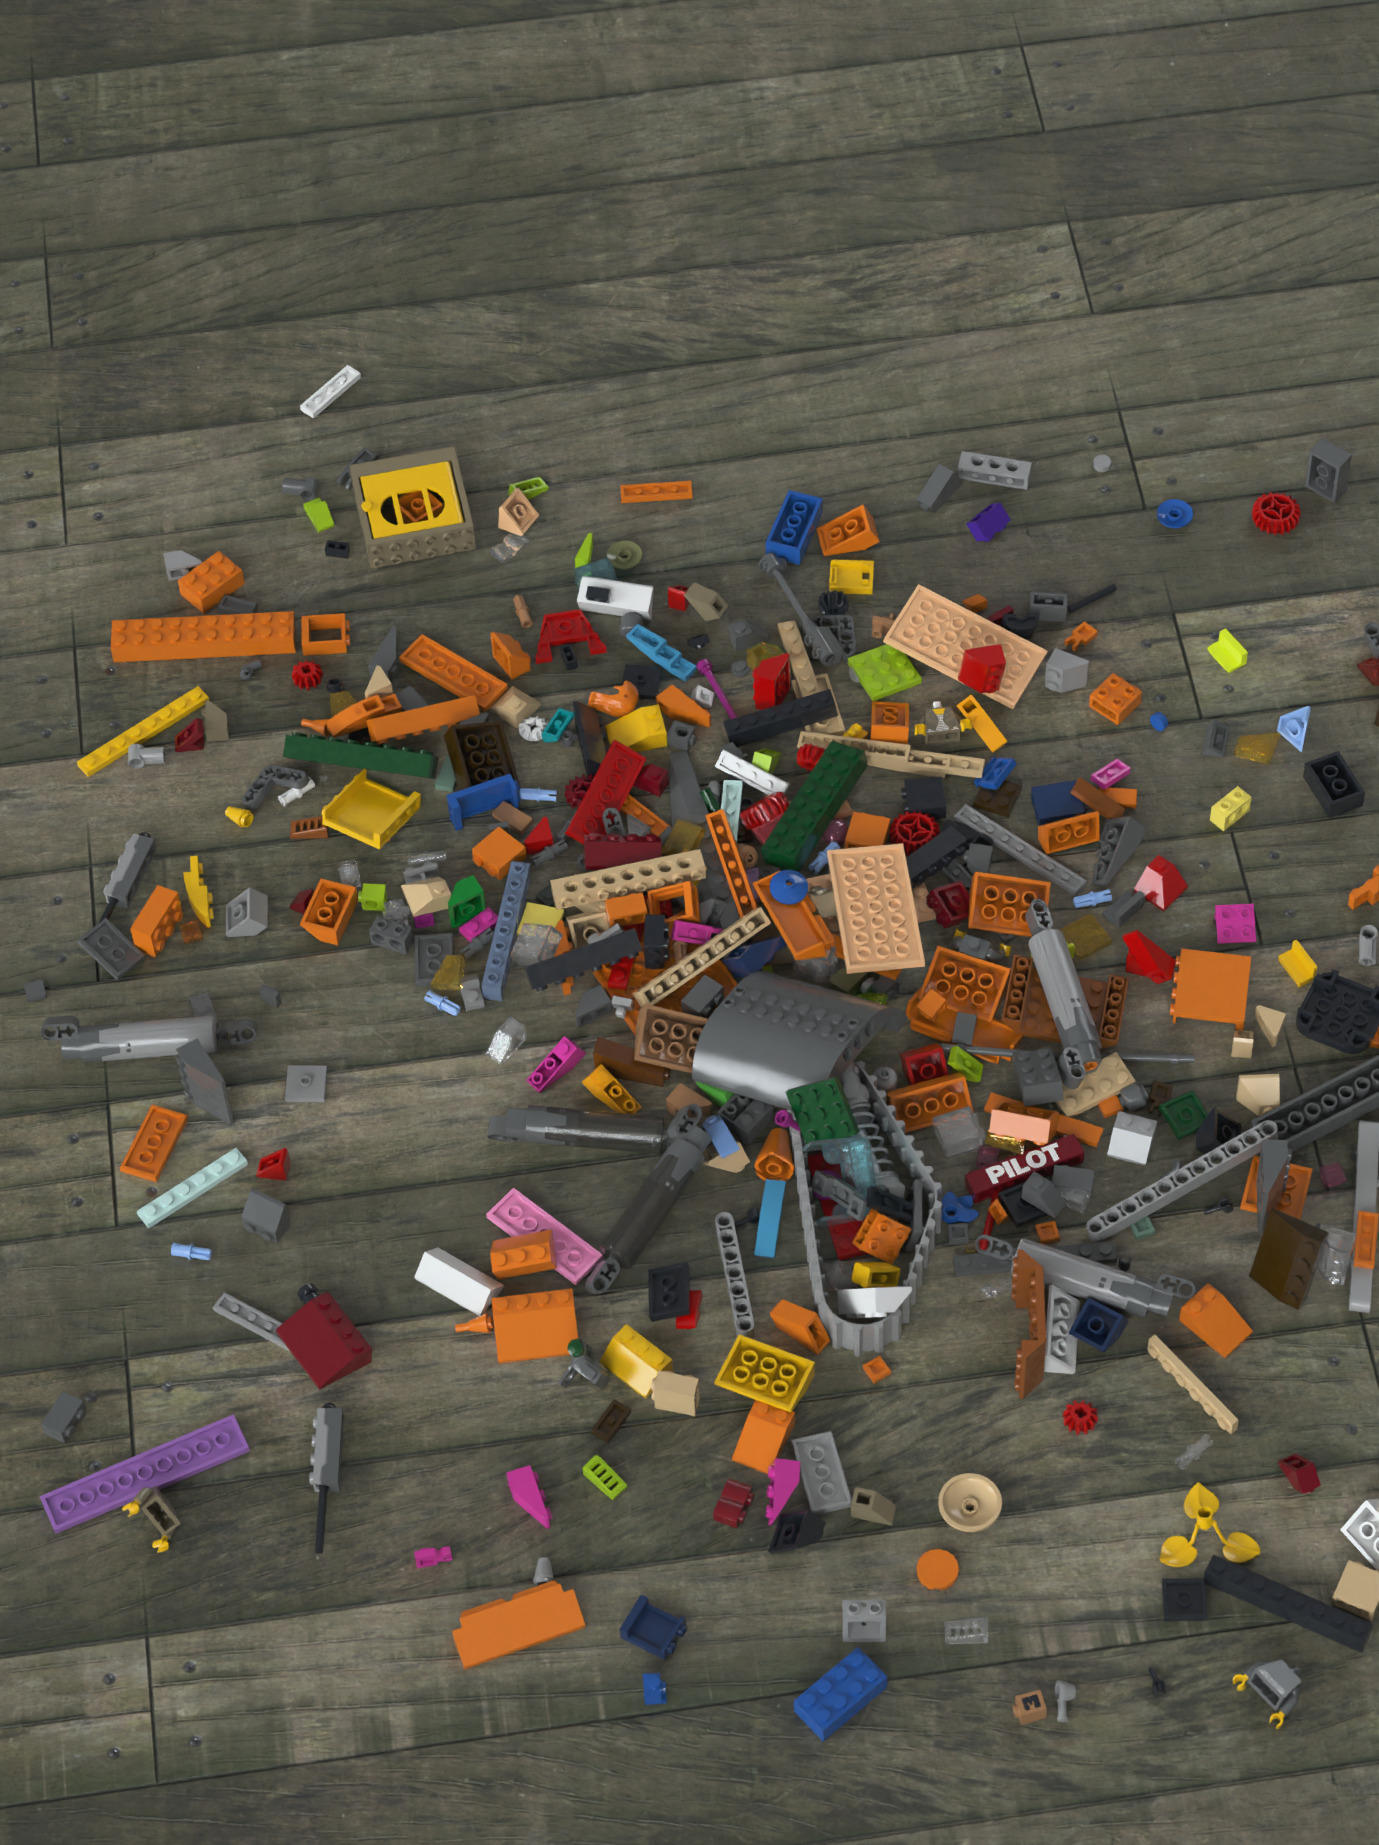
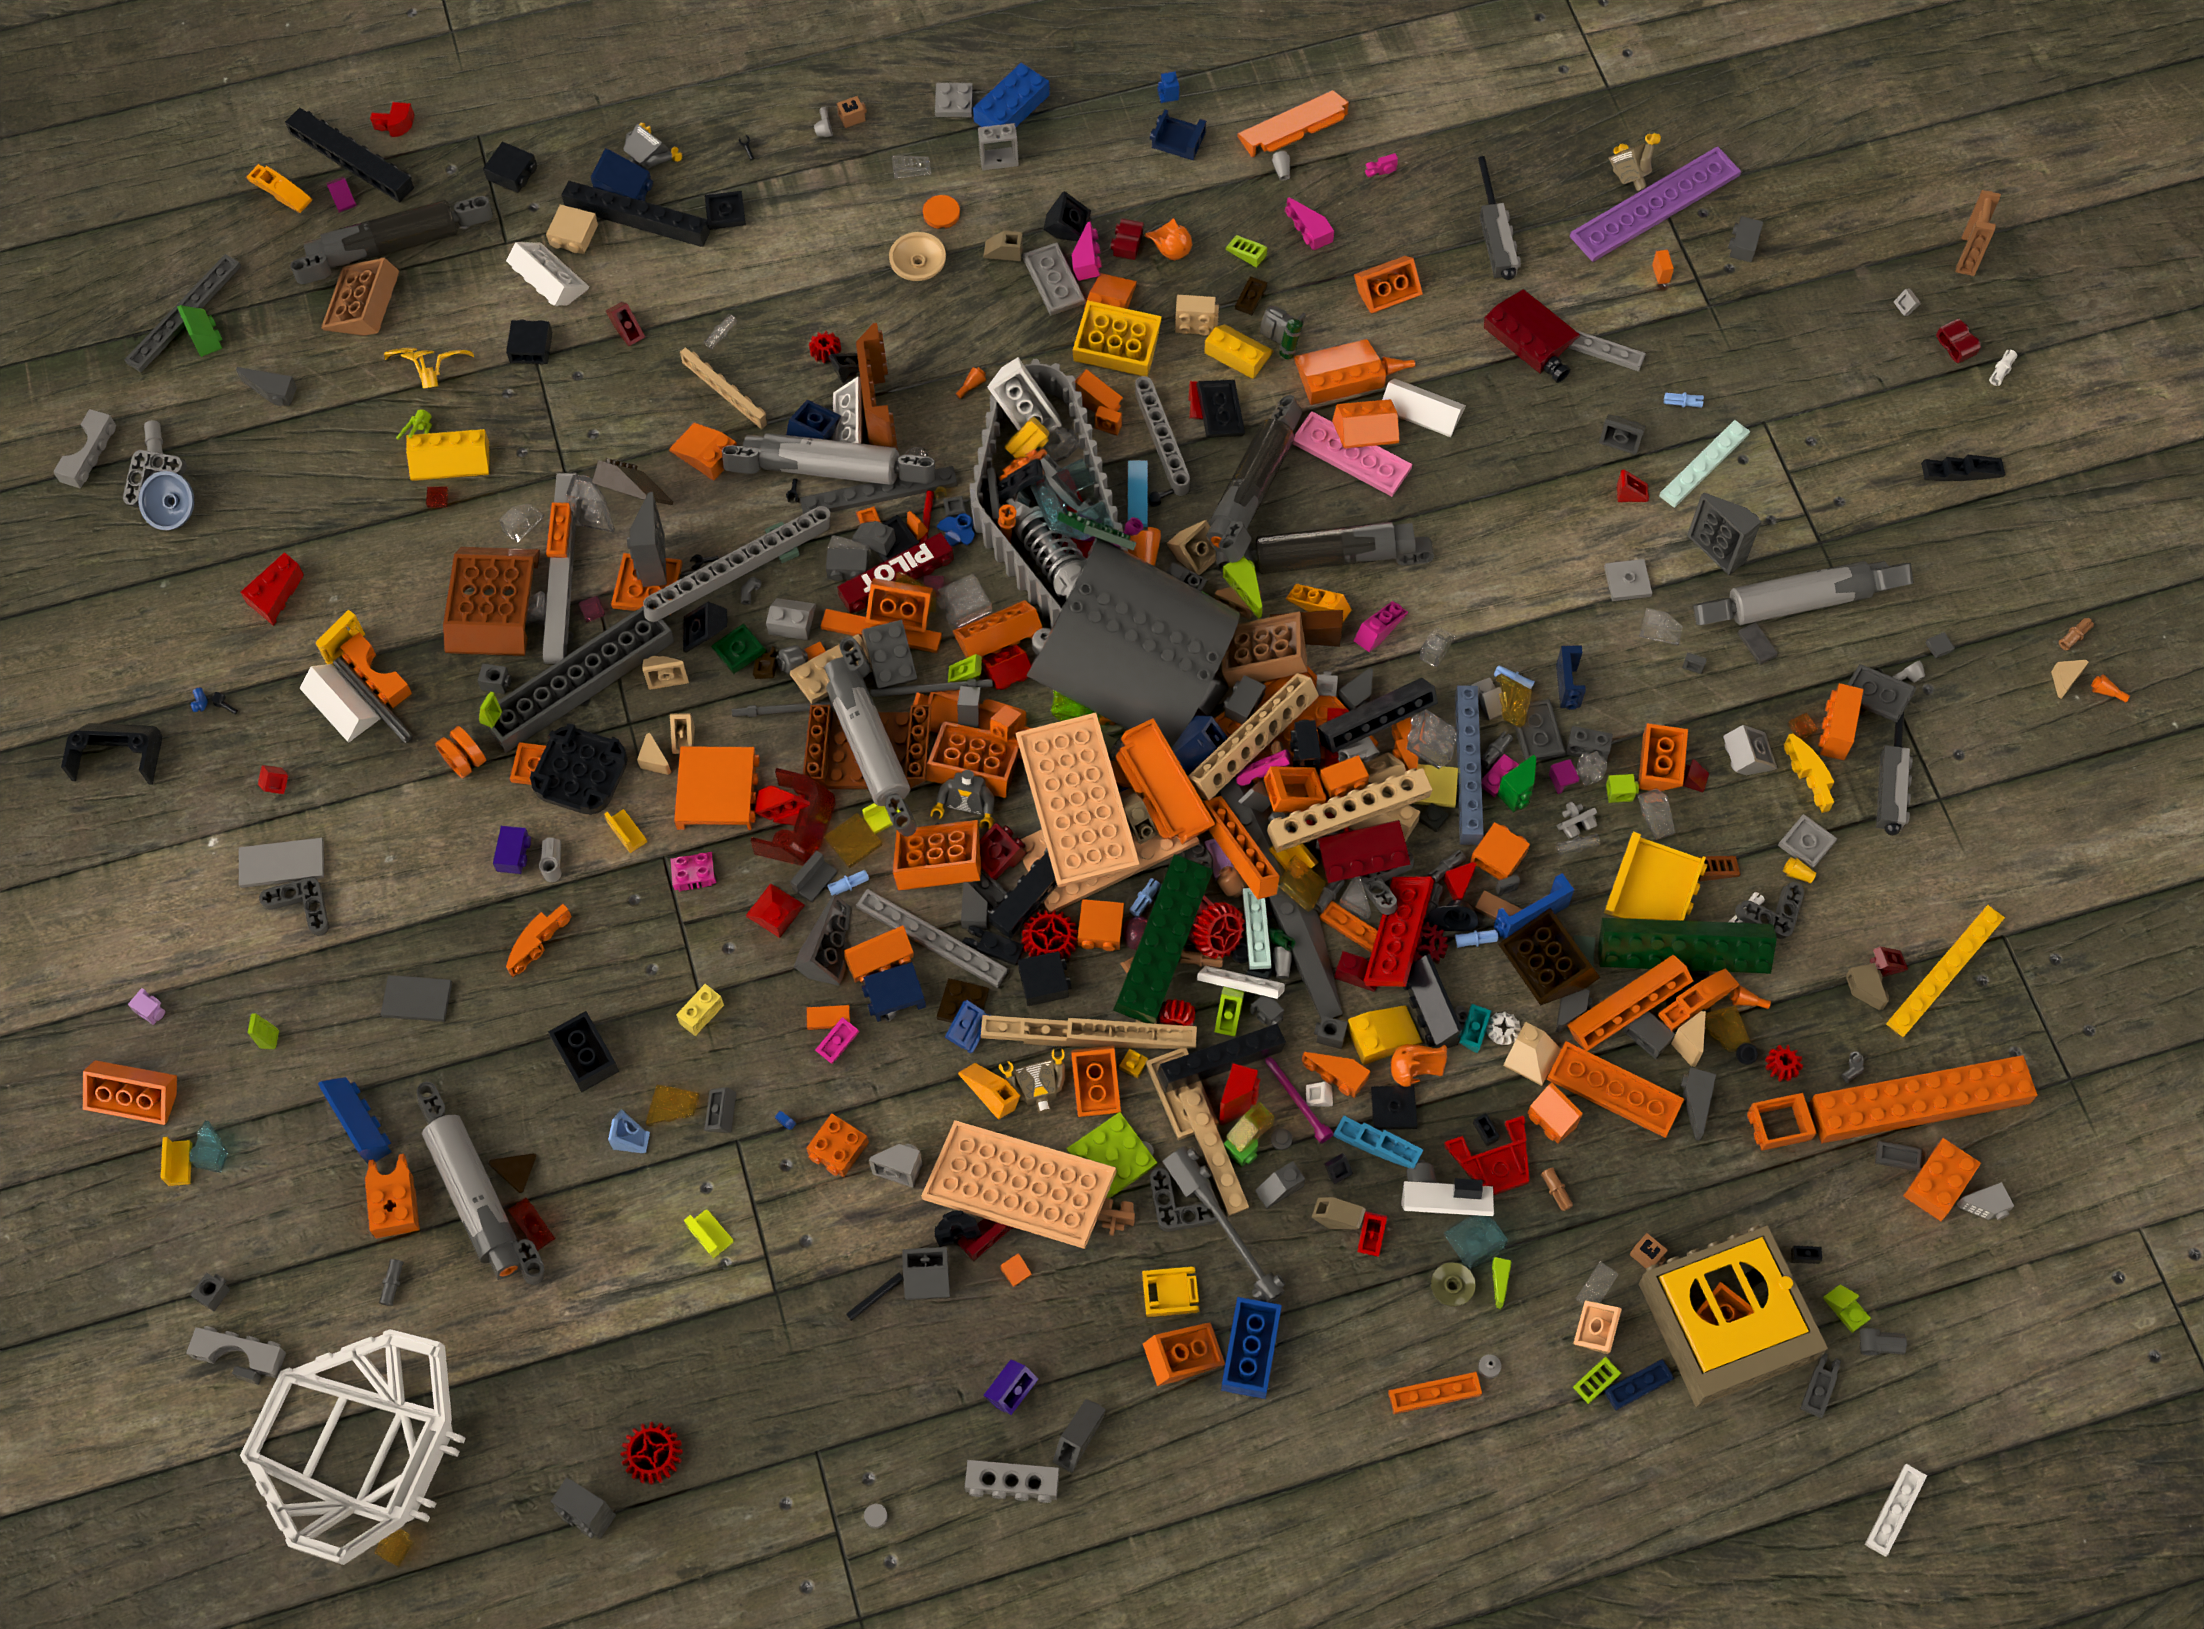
camera: 170 degrees right, 10 degrees up
orange tile [120,1104,189,1182] -> none
light grey piece [128,744,165,769] -> none
tan slope [401,877,451,917] -> none
medium blue slope [702,1115,740,1159] -> none
blue dish [770,870,808,905] -> none
black gear [818,590,849,615] -> none
red slope [958,644,1006,693] -> none
orange plate [1065,621,1098,652] -> none
dark orange tile [1070,777,1125,819] -> none
blue dish [1157,499,1193,528] -> none
yellow plant [1160,1482,1261,1567] -> none
none -> dark blue slope [590,148,653,202]
none -> clear red windscreen [751,768,836,866]
none -> black slope [828,353,860,383]
none -> light grey plate [935,83,973,117]
none -> orange cone [956,367,986,399]
none -> orange pin [998,504,1017,544]
none -> orange piece [1095,406,1122,436]
none -> orange piece [1145,218,1192,260]
none -> lime slope [1223,555,1262,619]
none -> orange slope [1354,256,1423,313]
none -> black piece [1427,899,1478,931]
none -> light grey tile [1478,1354,1501,1379]
none -> dark blue panel [1556,645,1586,710]
none -> dark blue tile [1604,1359,1675,1411]
none -> medium nougat brick [1630,1233,1668,1269]
none -> clear slope [1639,608,1683,645]
none -> orange piece [1652,249,1674,284]
none -> light grey plate [1778,814,1838,870]
none -> light grey bar [1892,660,1925,683]

